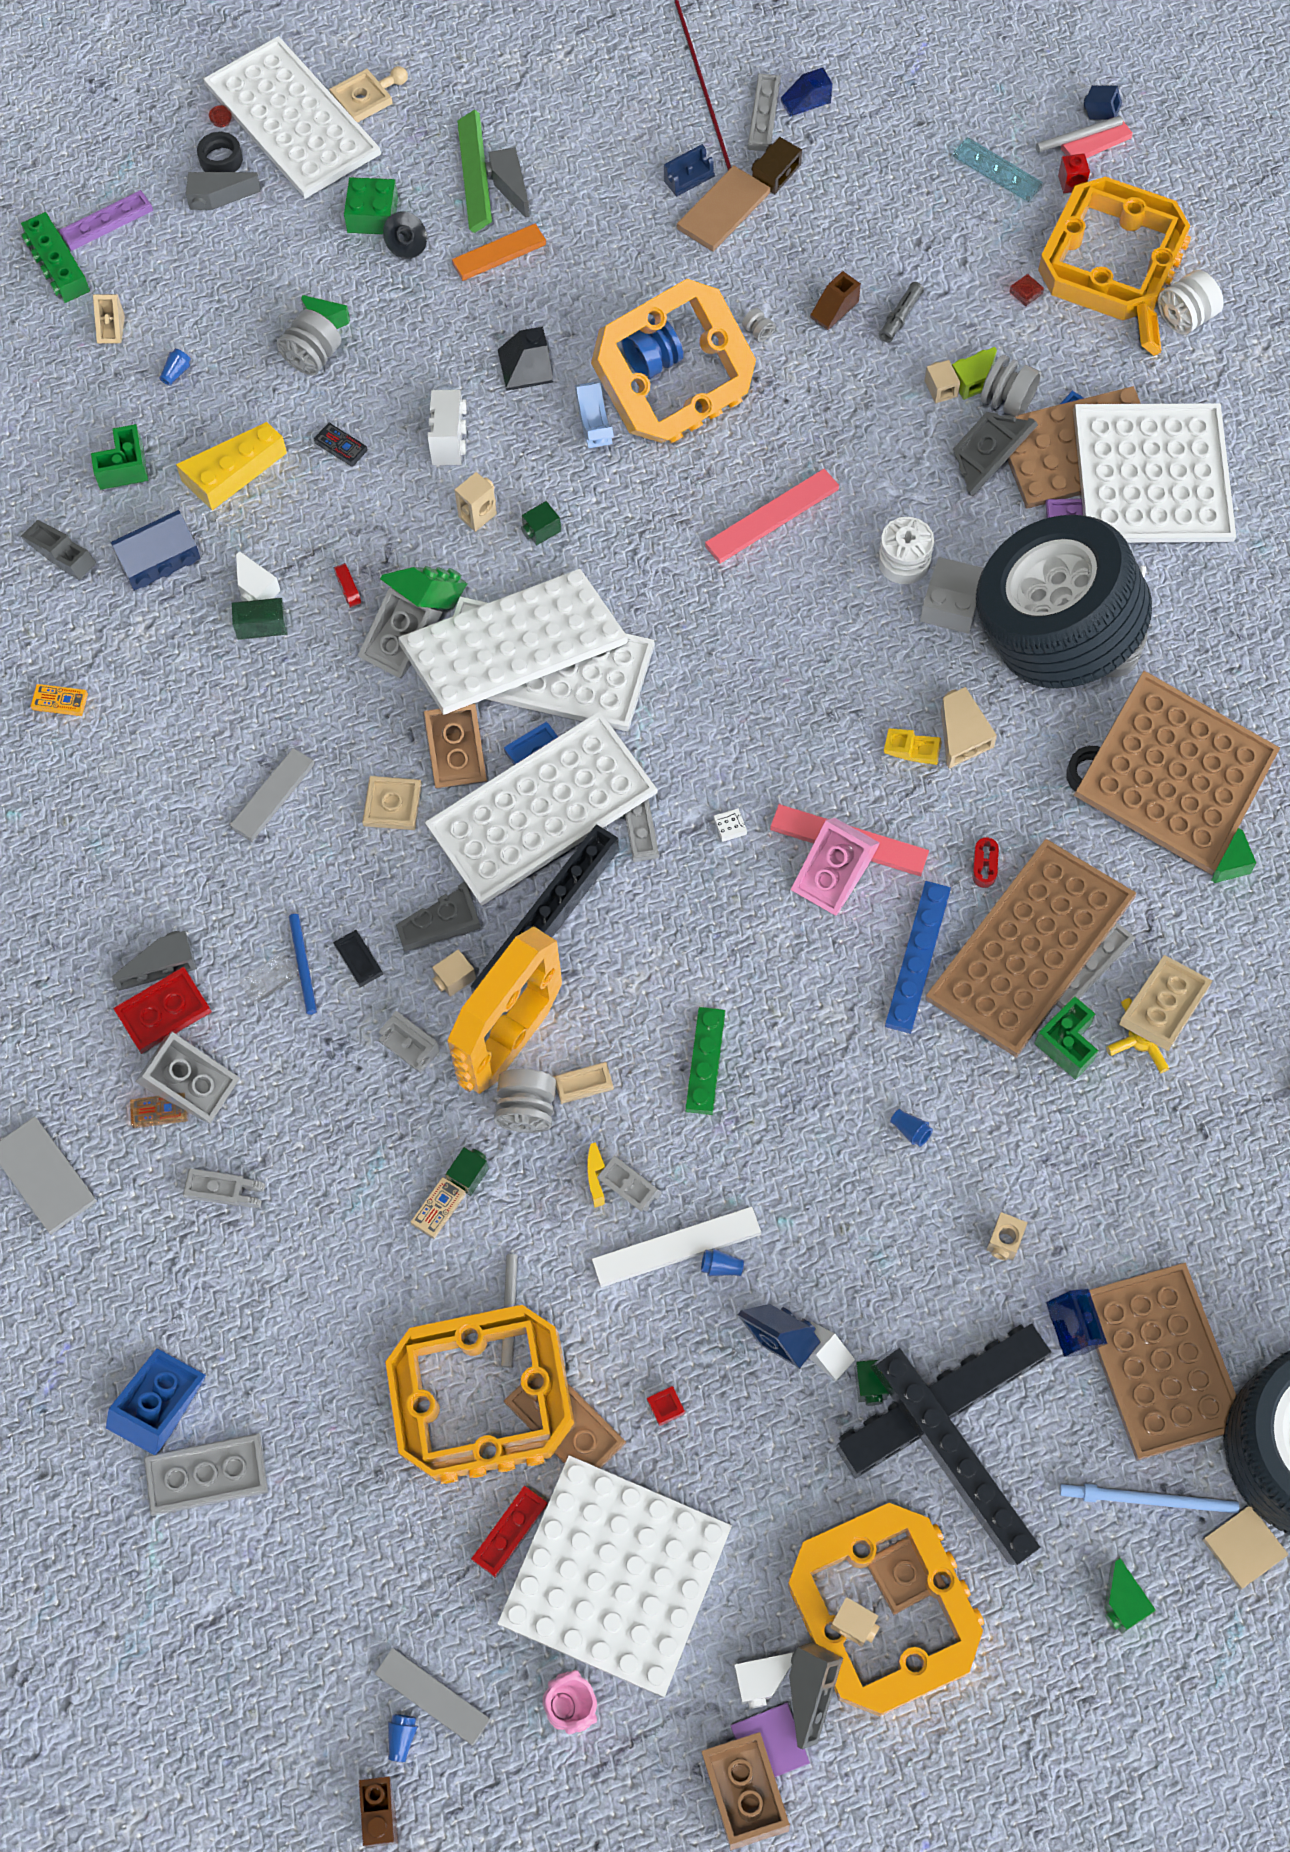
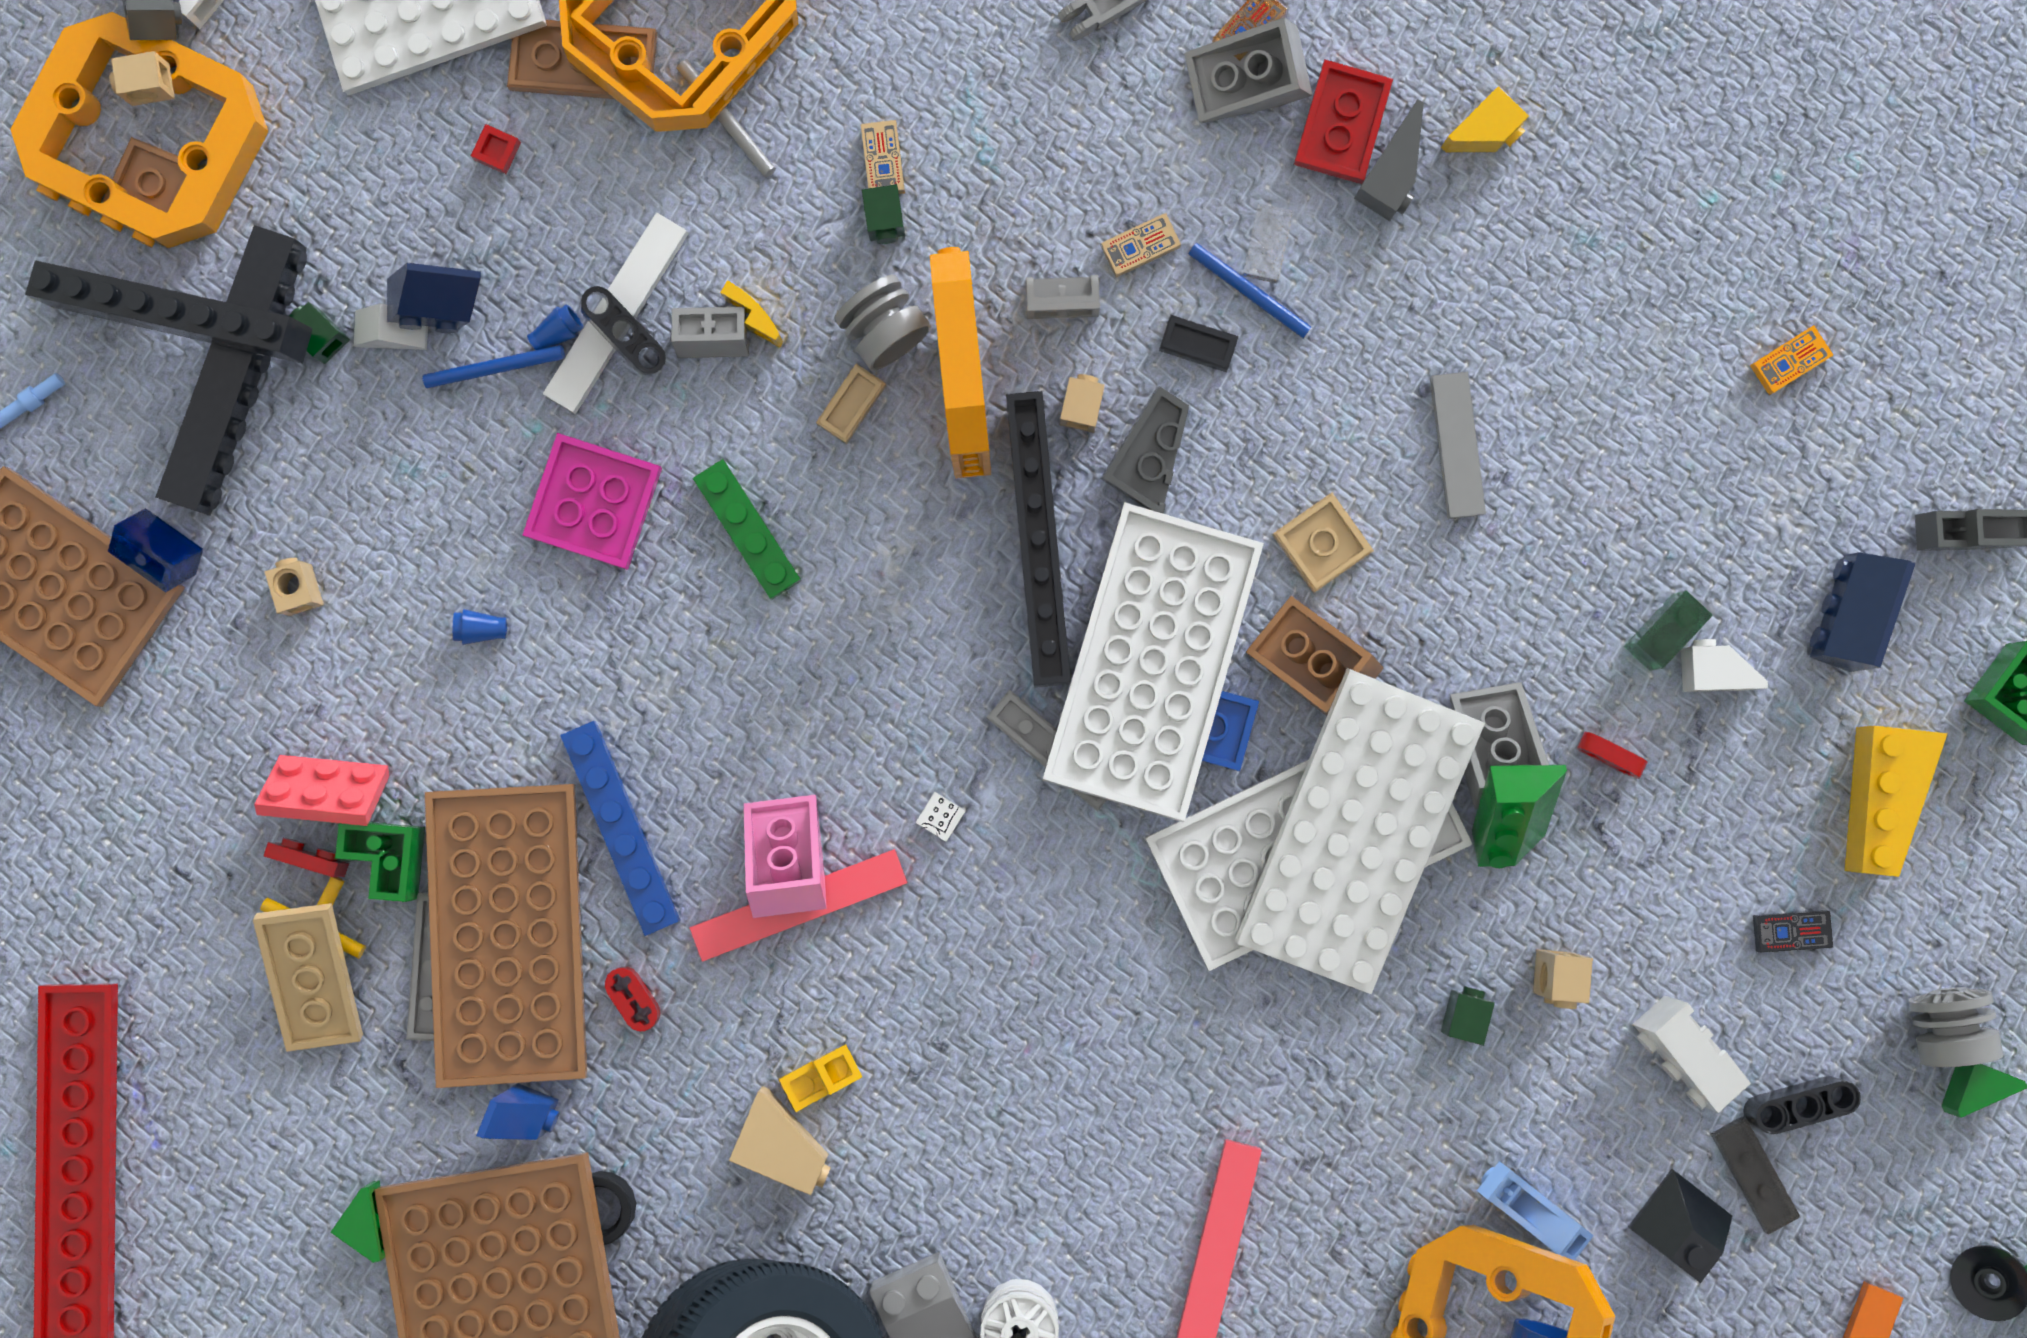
camera: 140 degrees right, 20 degrees up
none -> coral plate [254,755,390,826]
none -> red plate [263,837,349,877]
none -> blue bar [422,345,565,389]
none -> blue slope [476,1083,560,1140]
none -> dark pink plate [522,433,662,570]
none -> black beam [579,286,666,375]
none -> tan tile [1101,213,1181,278]
none -> yellow slope [1441,86,1529,153]
none -> clear smoke tile [1710,1117,1800,1235]
none -> black beam [1743,1076,1861,1134]

